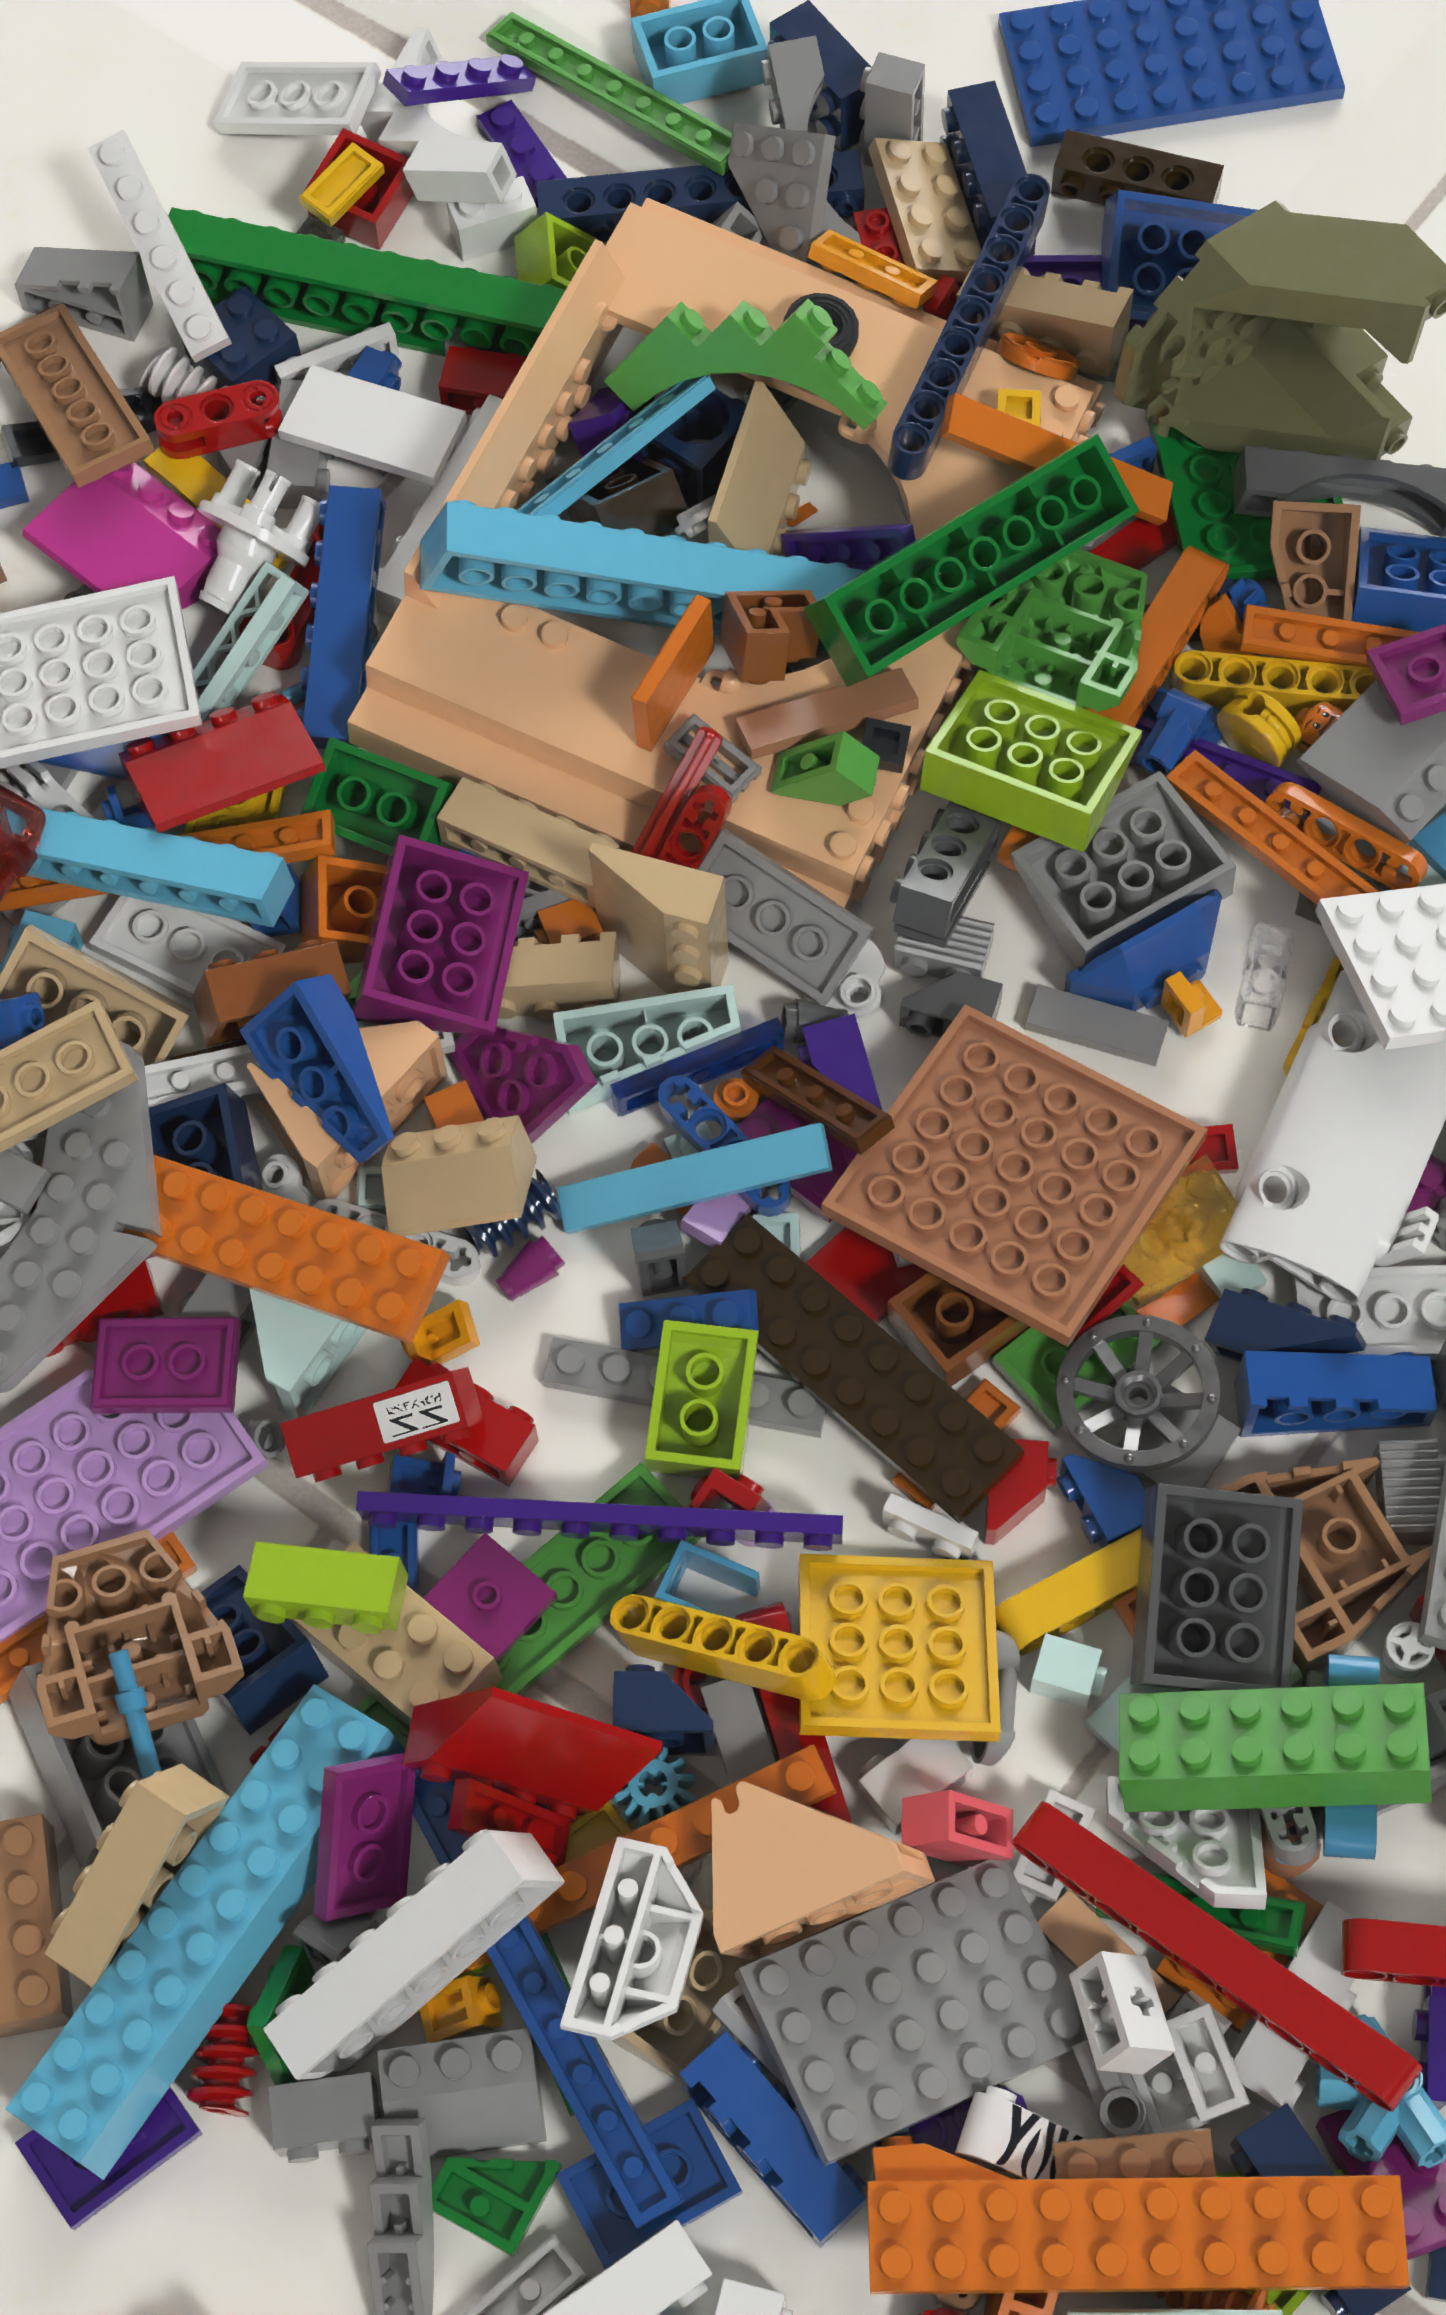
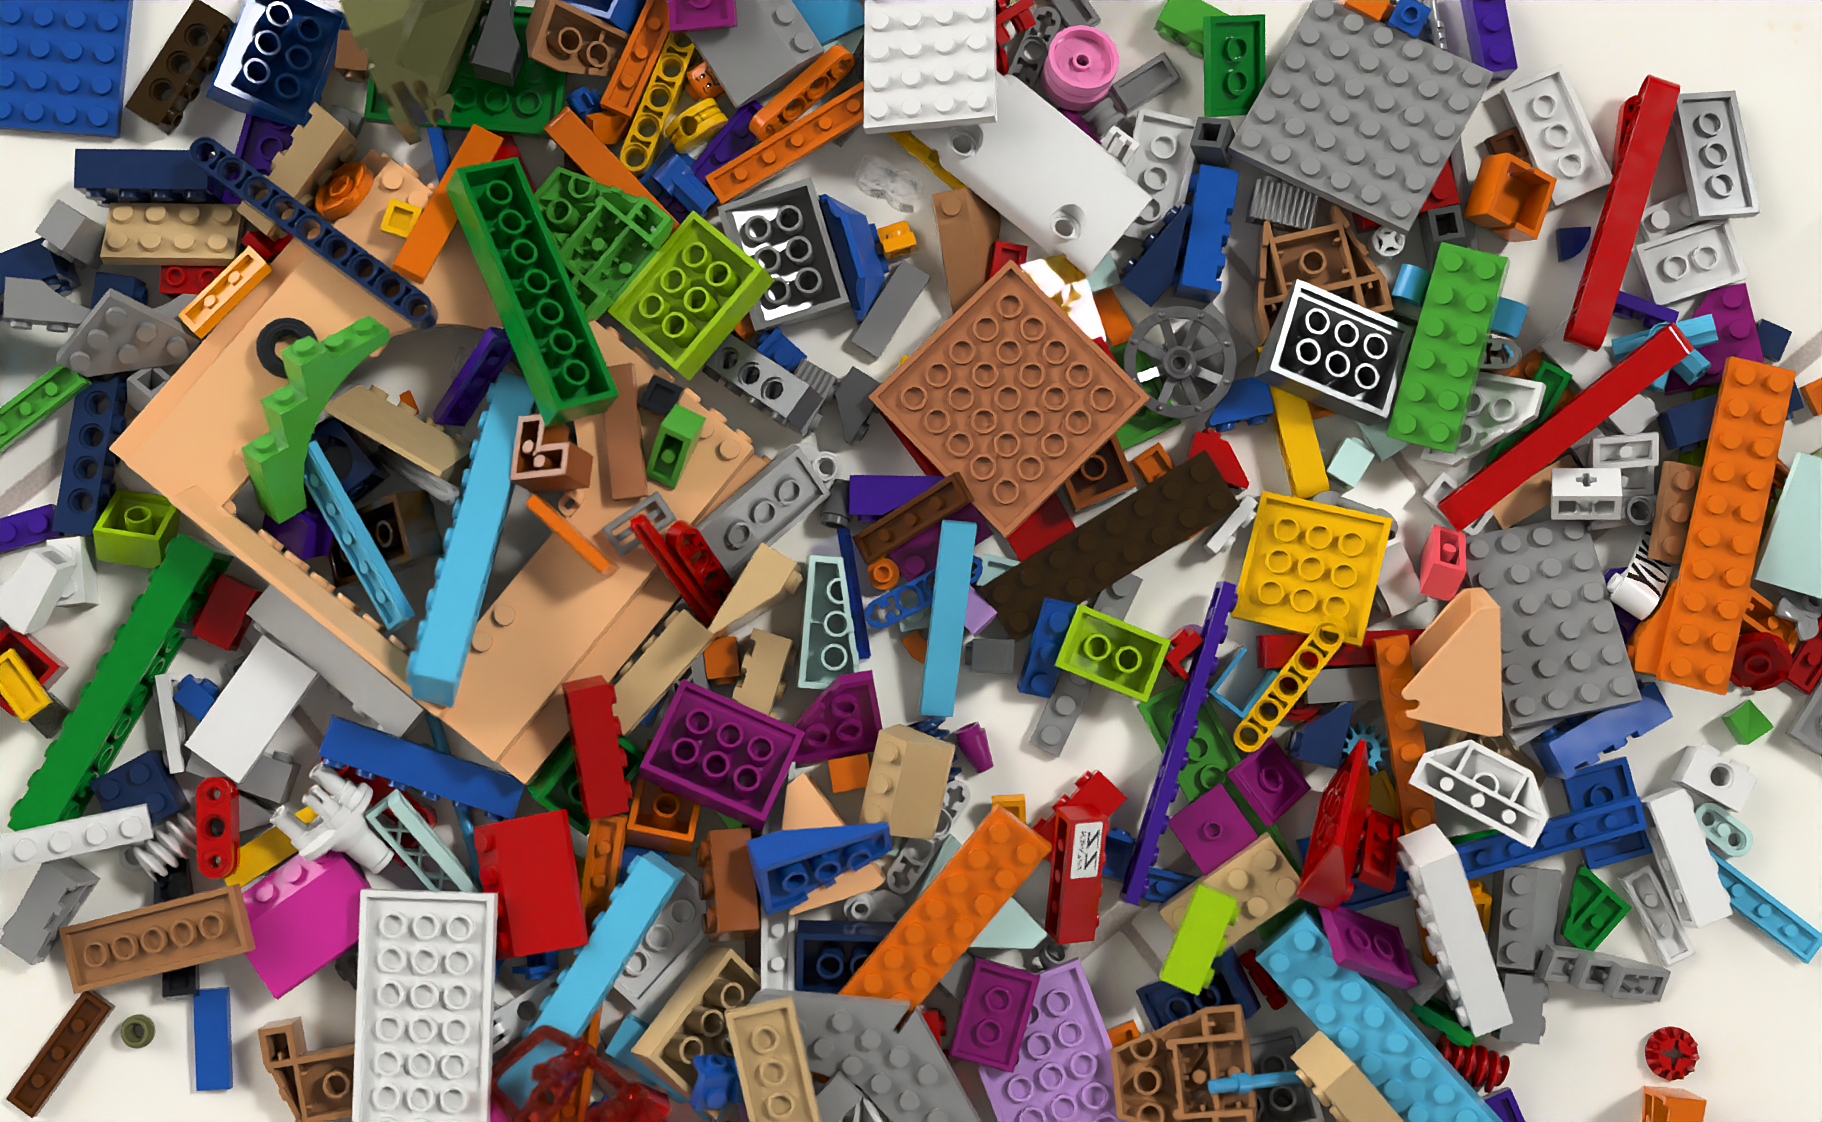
camera: 85 degrees left, 20 degrees up
none -> red brick [561,675,632,820]
none -> blue bracket [756,327,807,374]
none -> medium nougat wedge [932,188,1001,314]
none -> magenta plate [1226,736,1311,827]

